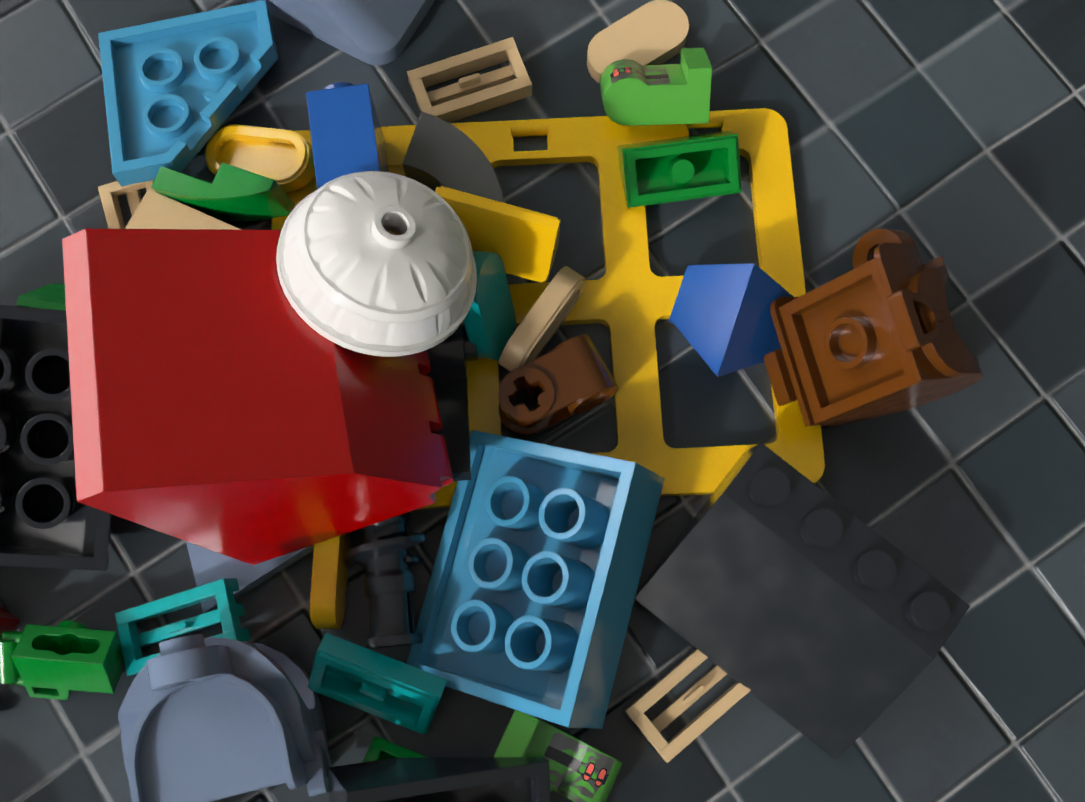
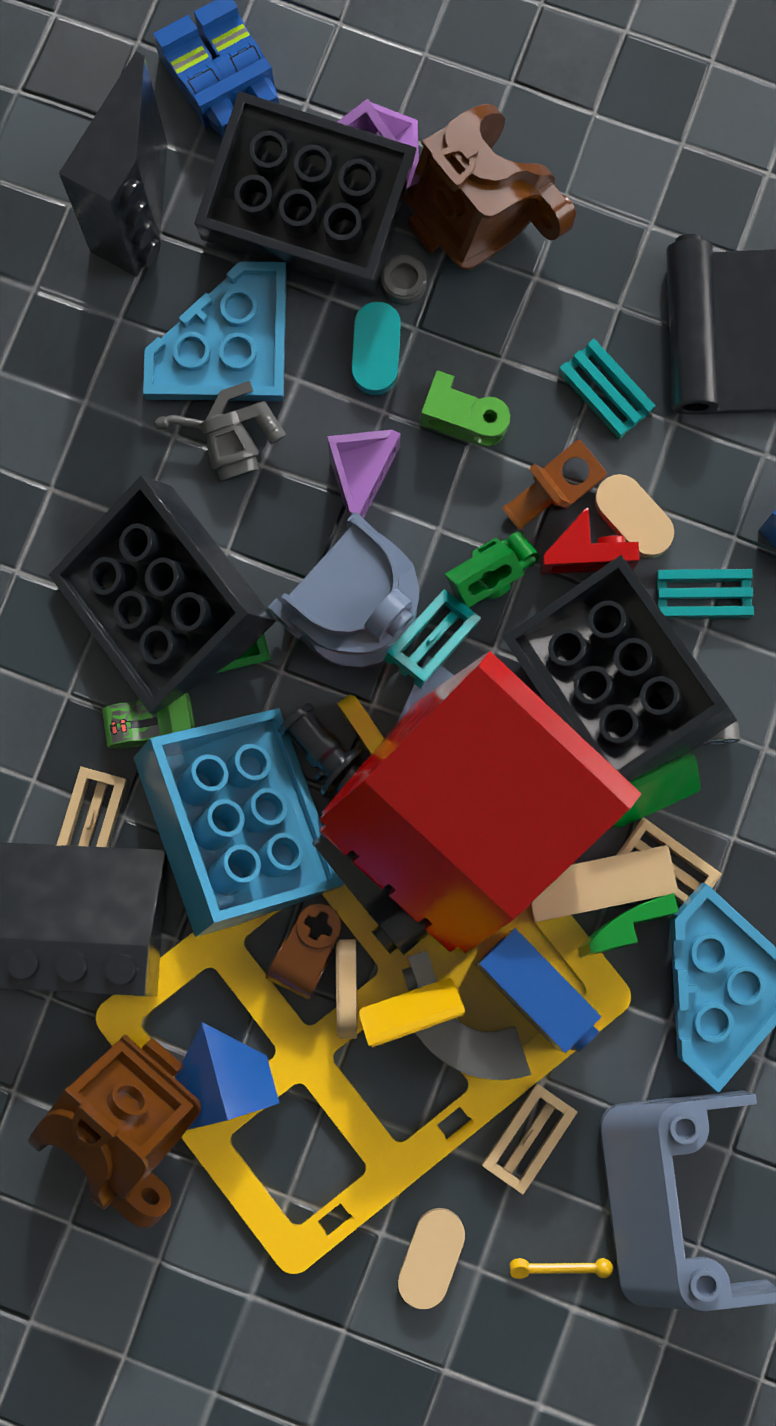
camera: 145 degrees right, 5 degrees up
yellow tile [205,124,315,192] -> none
white hat [276,171,477,357] -> none
teal tile [307,633,447,735] -> none
teal tile [463,250,516,361] -> none
bright green leg [599,48,712,126] -> none
green slope [617,131,742,208] -> none

